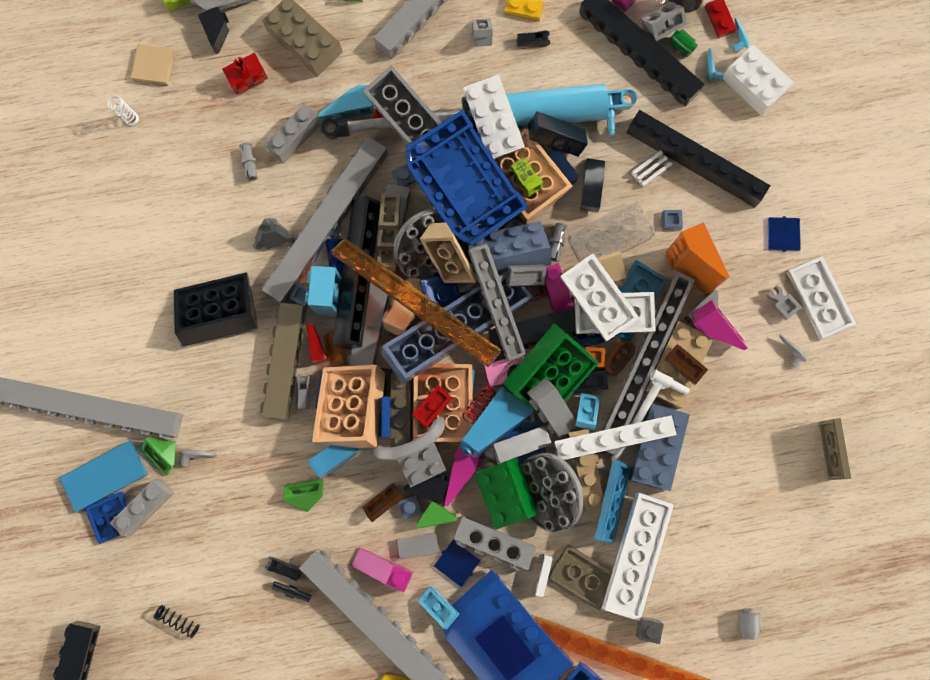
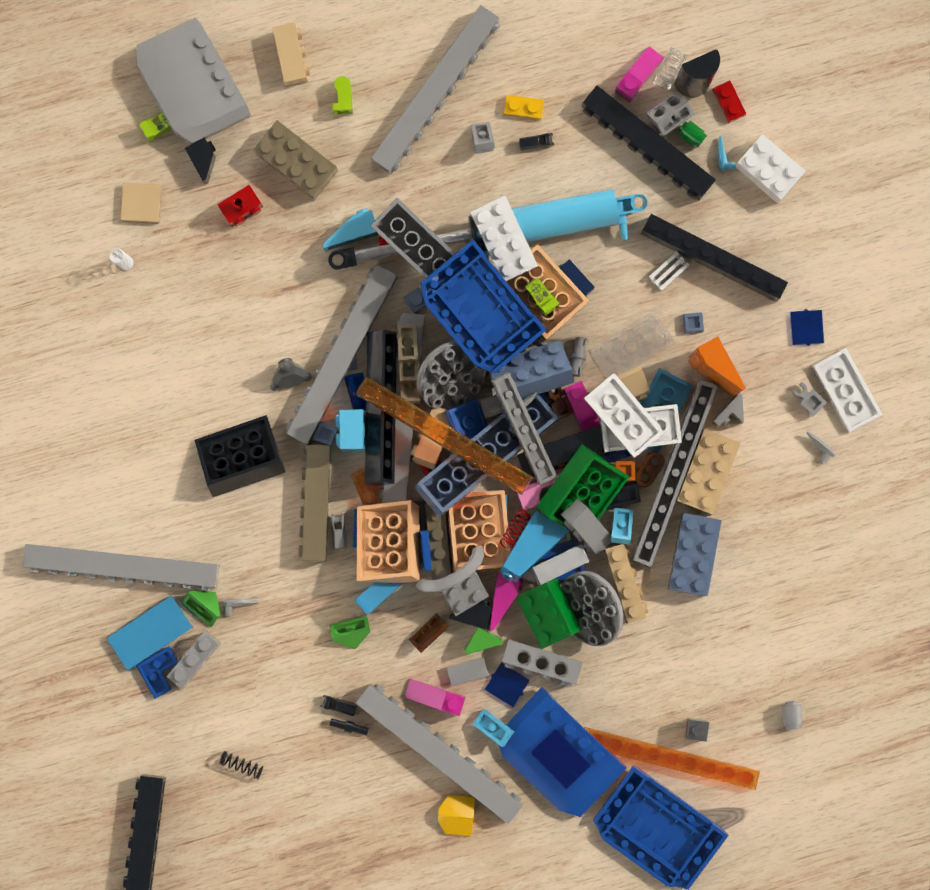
camera: 10 degrees left, 5 degrees up
light grey pin [239,142,258,181] -> none
light grey brick [266,104,321,163] -> none
red slope [306,323,329,364] -> none
sand blue plate [398,495,423,520] -> none
red plate [411,385,453,428] -> none
tan slope [420,223,477,283] -> none
light grey tile [506,264,547,286] -> none
black brick [528,111,588,157] -> none
white tile [534,554,553,597] -> none
dark tan tile [548,543,612,610] -> none
white plate [554,415,677,460] -> none
black slope [580,158,605,213] -> none
dark azure tile [594,460,631,543] -> none
white plate [601,492,674,621] -> none
white bar [611,370,690,461] -> none
reddish brown plate [664,344,708,385] -> none
dark pink slope [693,300,748,351] -> none
medium azure bar [733,18,749,52] -> none
dark tan tile [819,418,851,480] -> none

